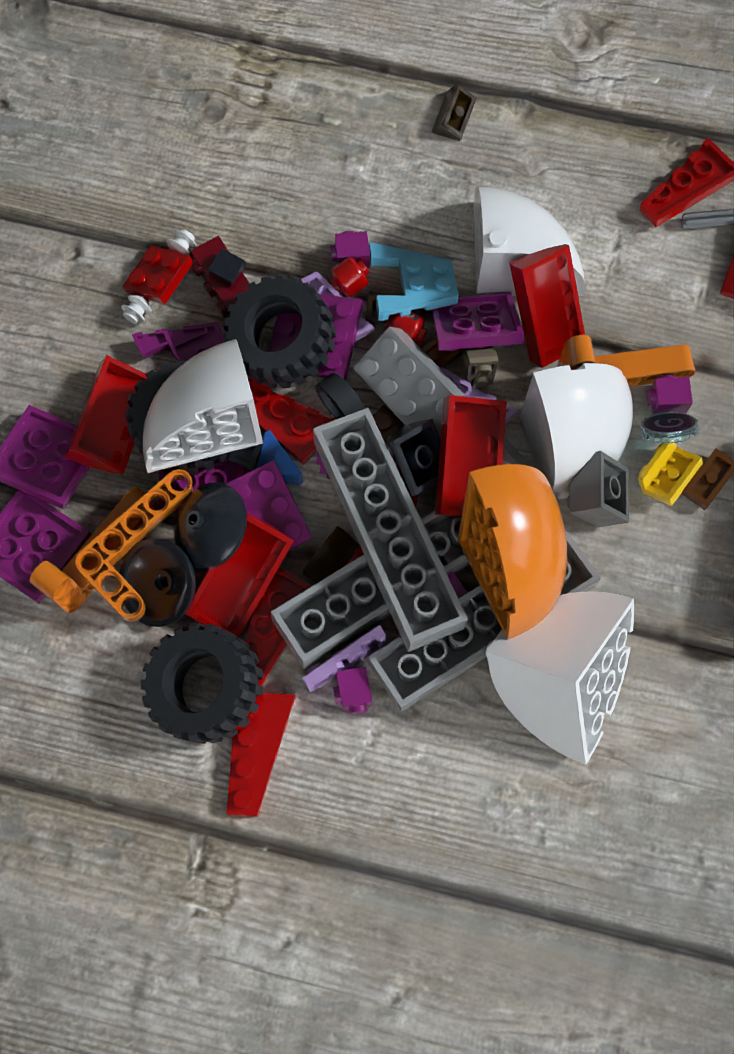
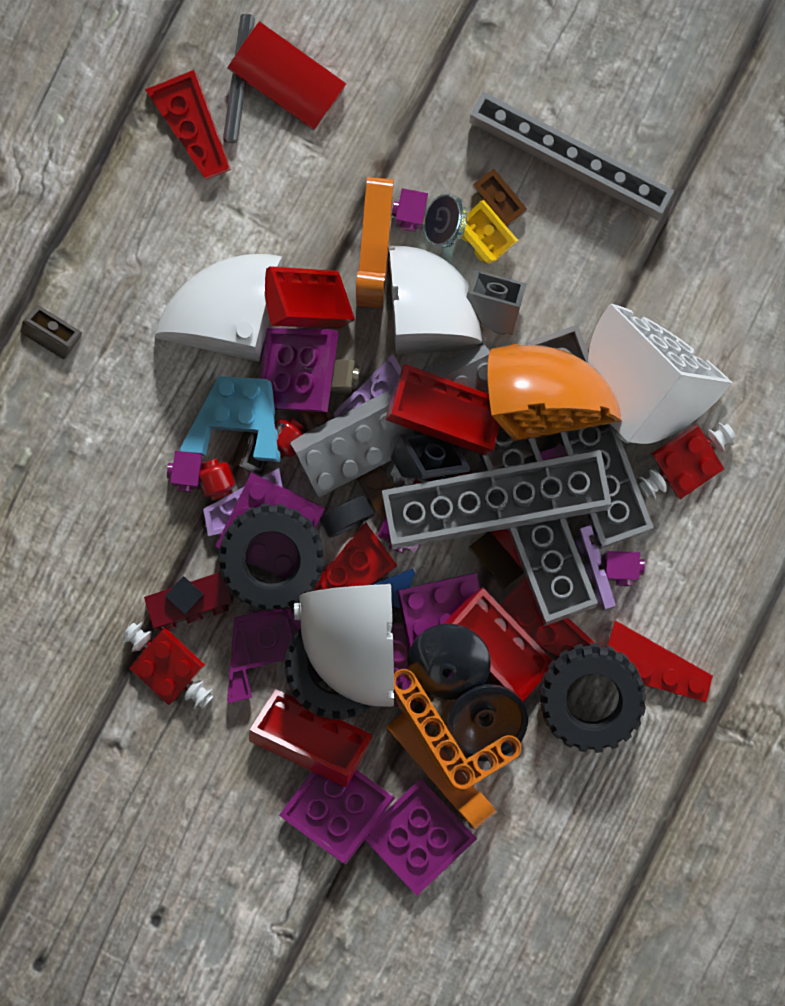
camera: 80 degrees left, 10 degrees up
none -> red plate [638,422,736,500]

